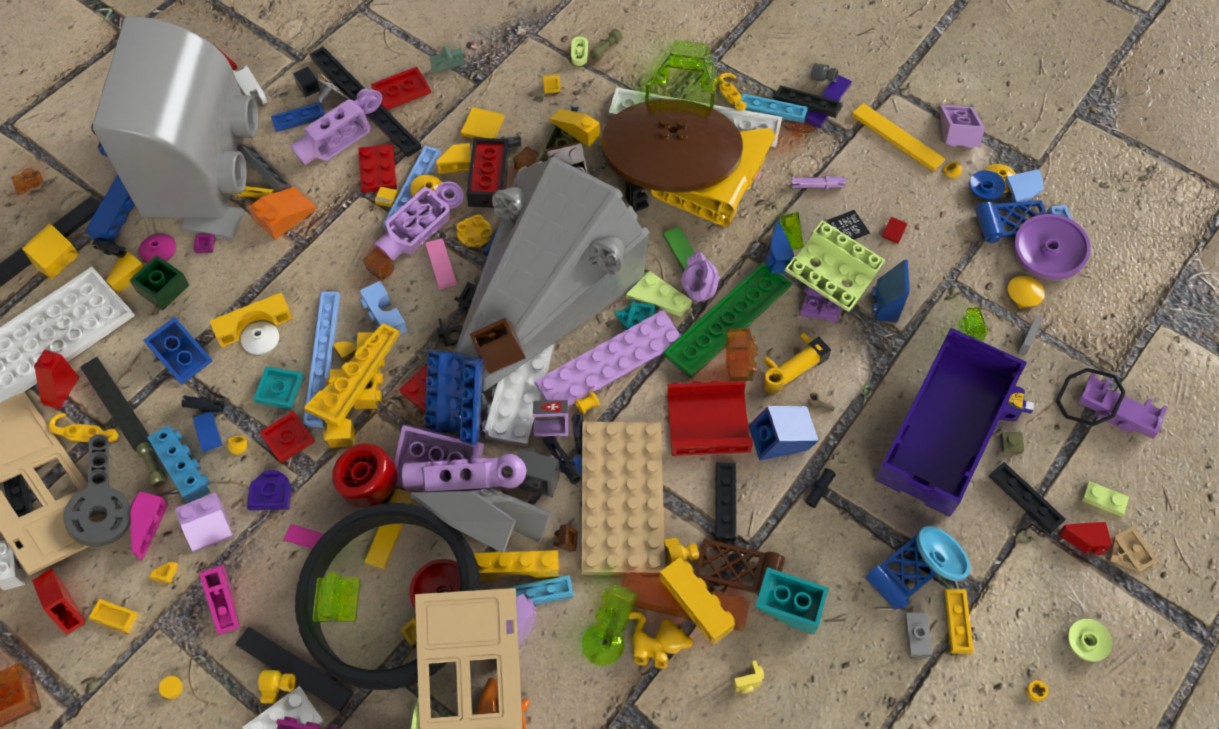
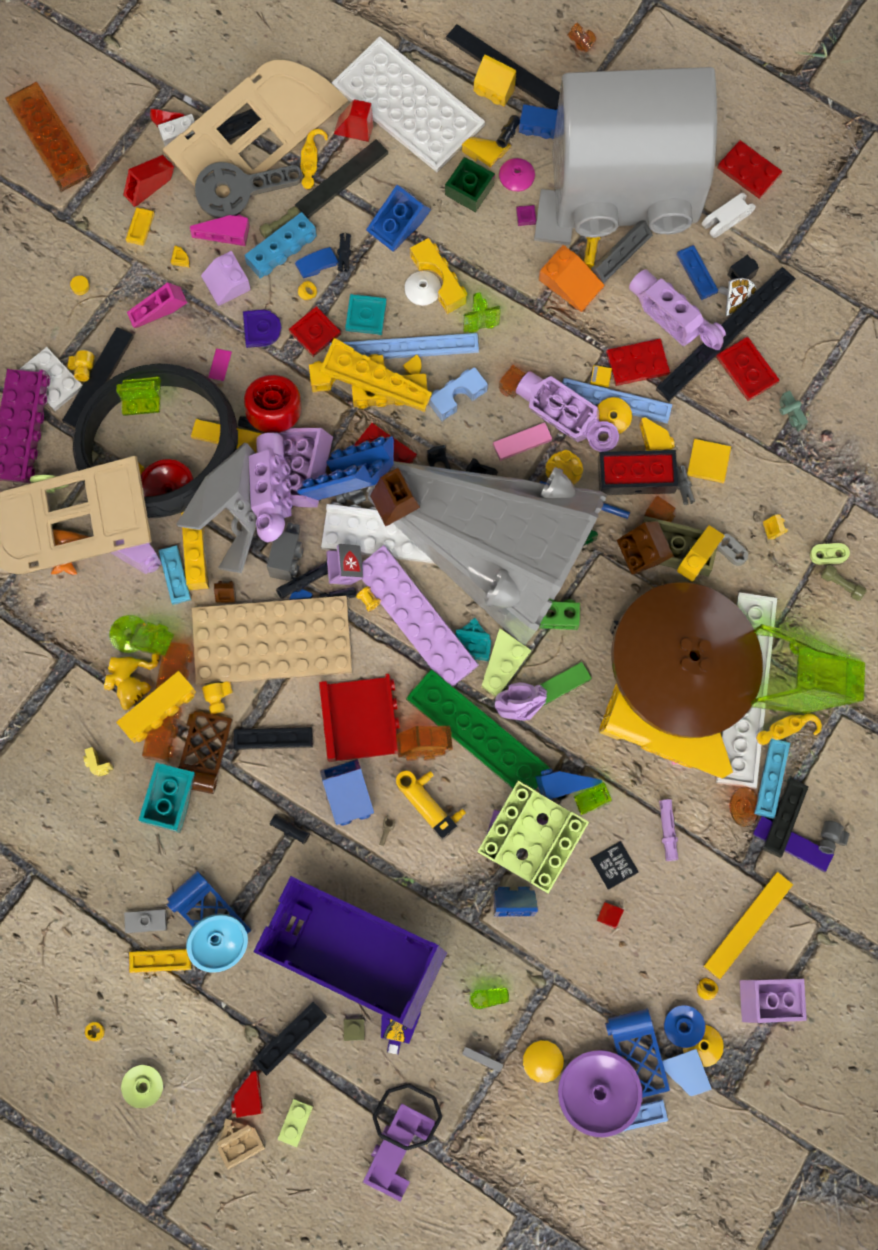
camera: 85 degrees right, 15 degrees up
none -> clear neon green bracket [463,292,501,333]

